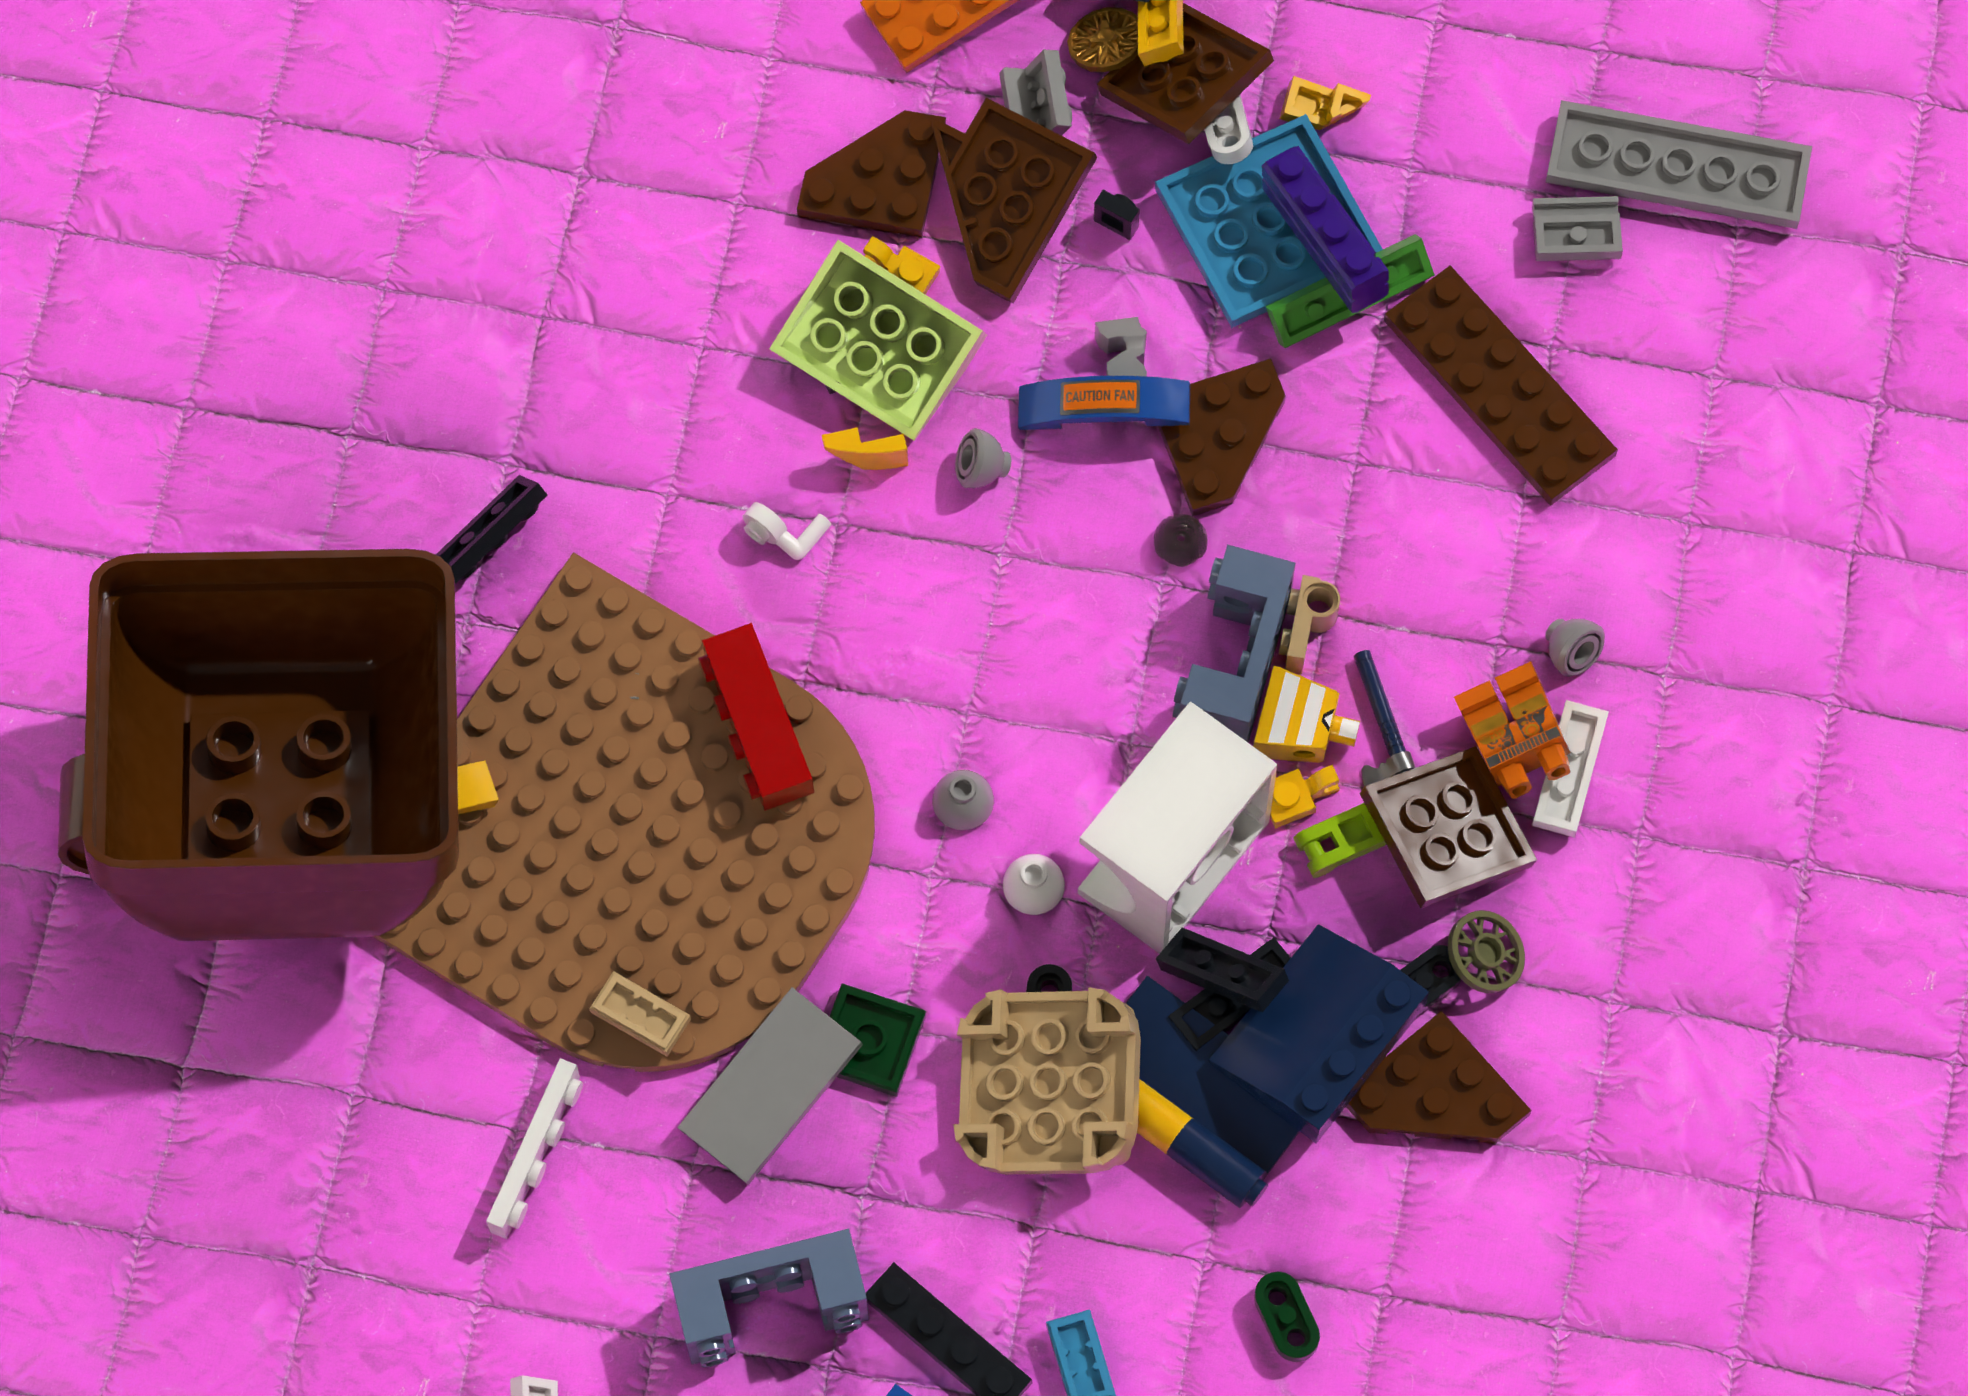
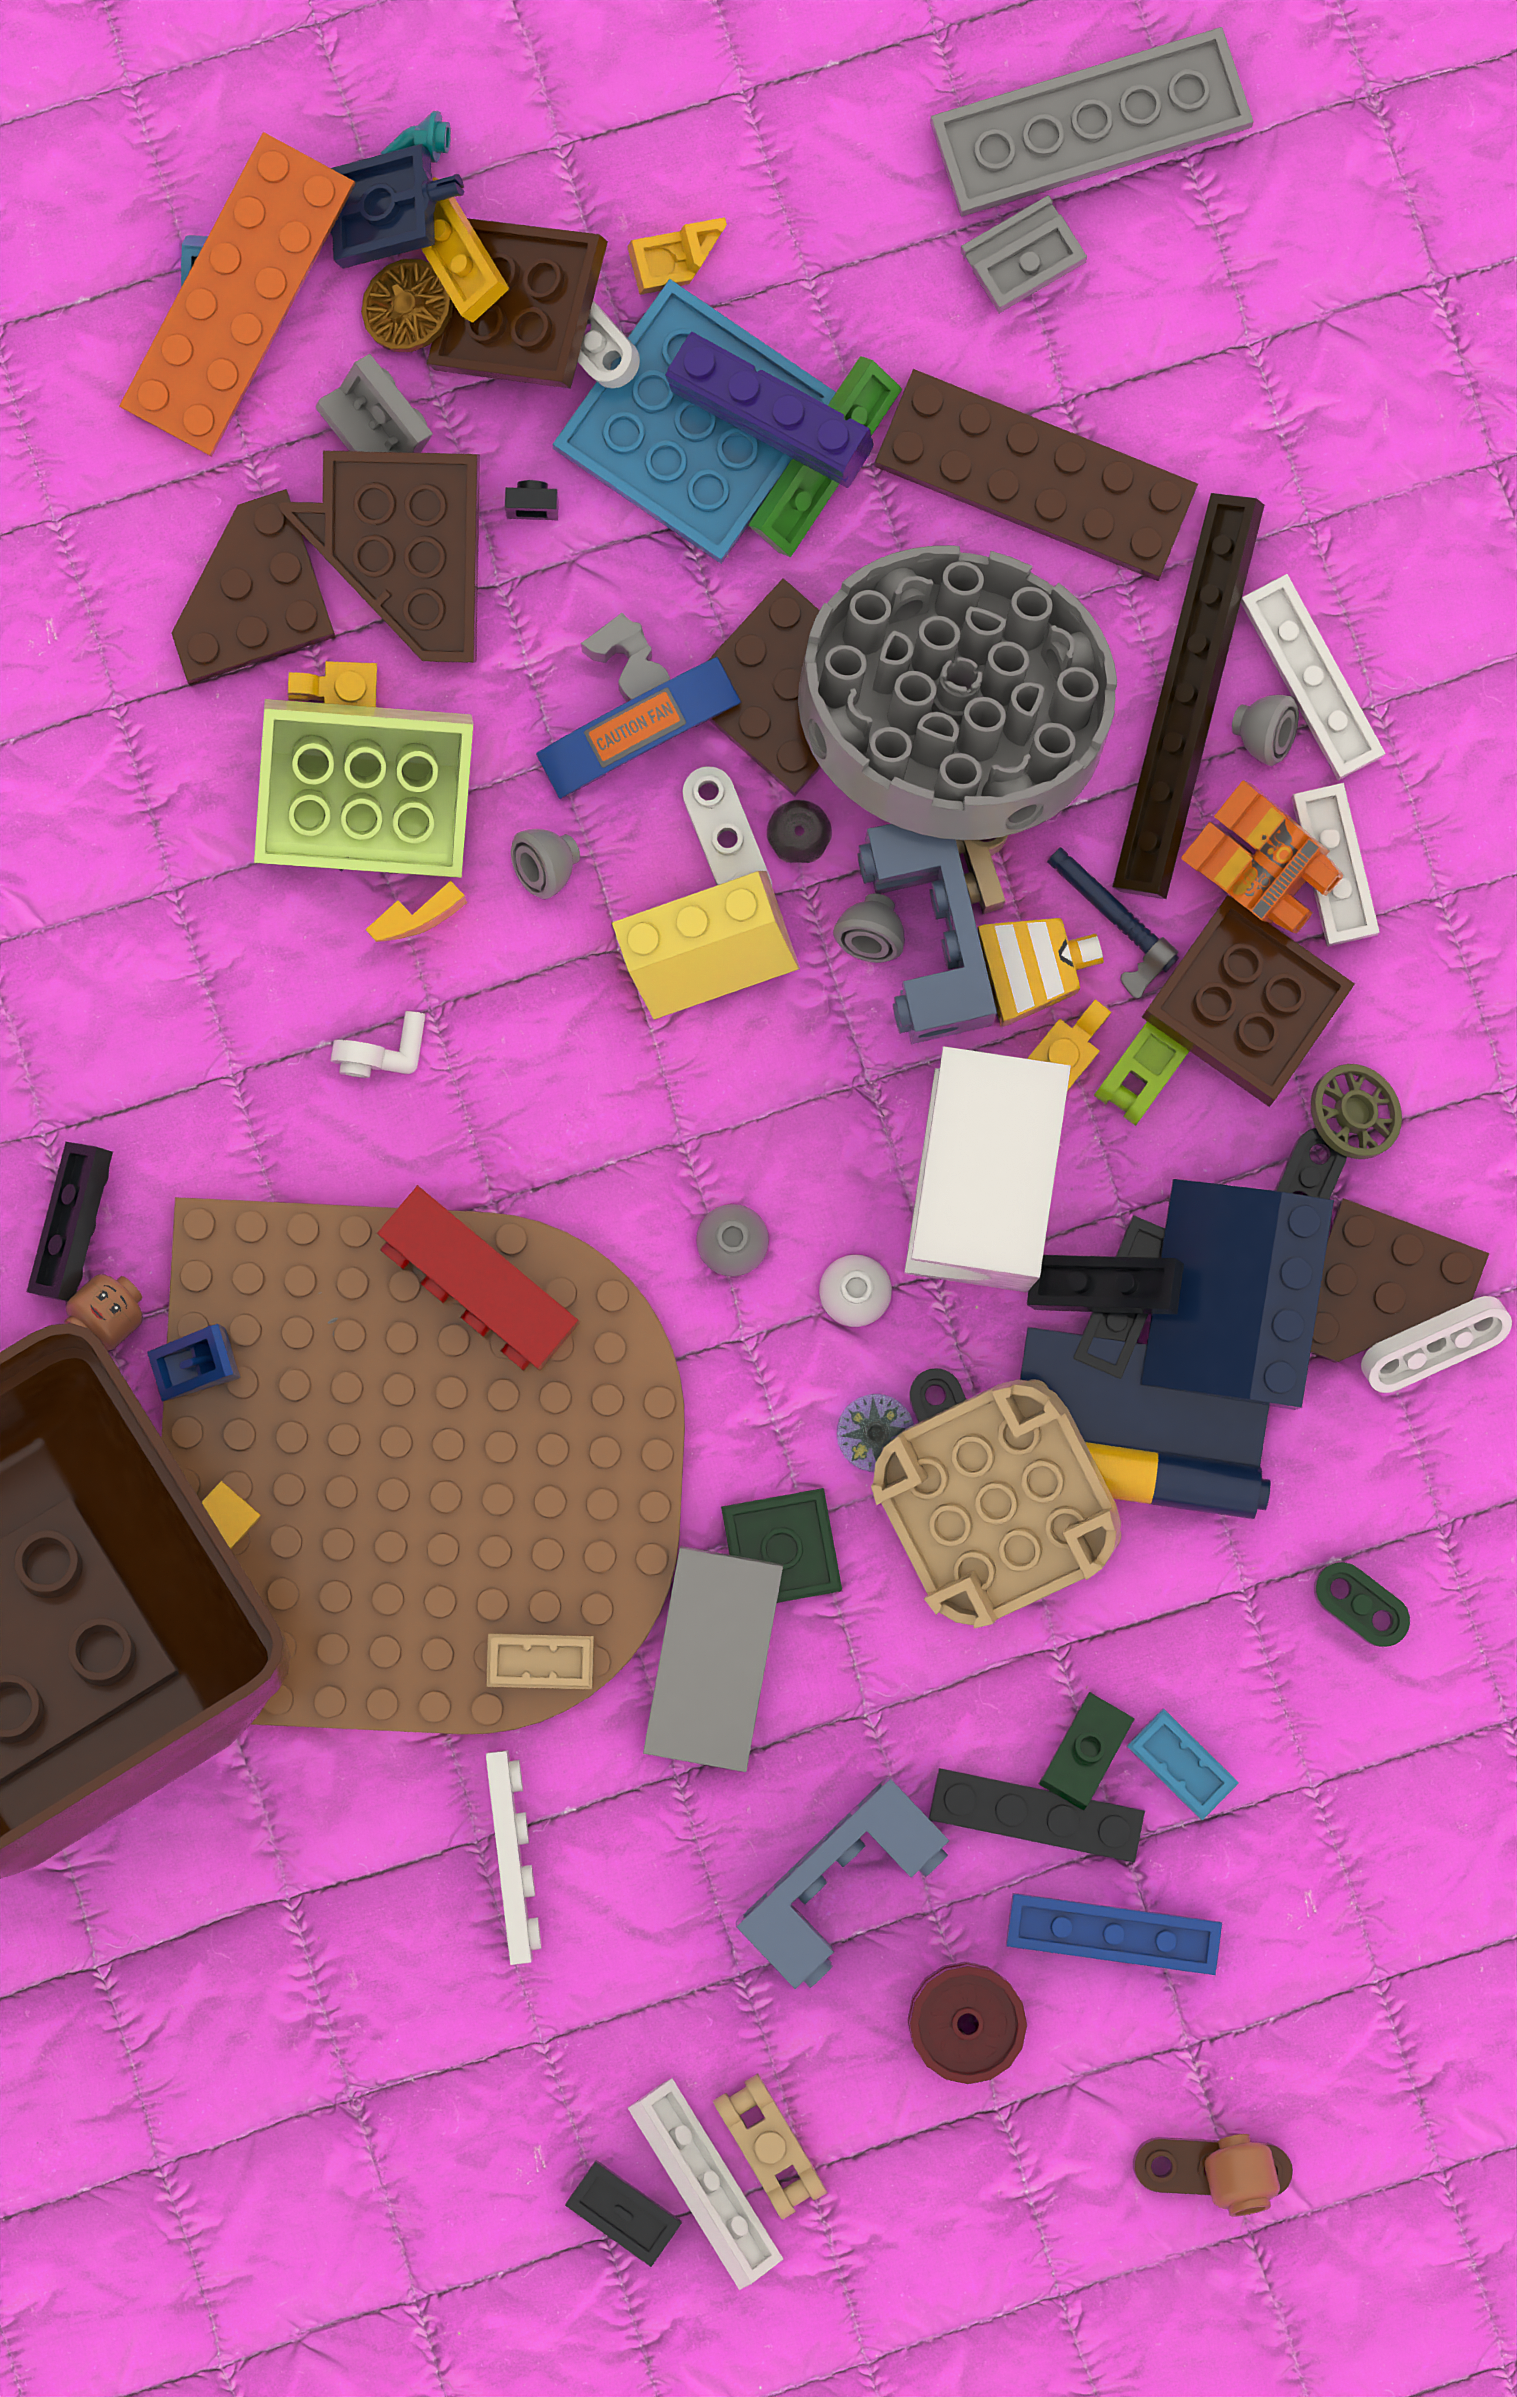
camera: 35 degrees left, 15 degrees up
none -> nougat head [64,1274,143,1351]
none -> blue slope [147,1324,241,1402]
none -> light yellow slope [612,871,800,1019]
none -> white plate [683,767,772,885]
none -> light grey brick [798,545,1117,840]
none -> light grey brick [833,893,905,963]
none -> clear light blue piece [837,1394,914,1472]
none -> dark green plate [1038,1692,1135,1811]
none -> dark brown plate [1112,493,1265,899]
none -> white plate [1240,574,1386,781]
none -> white plate [1361,1296,1512,1393]

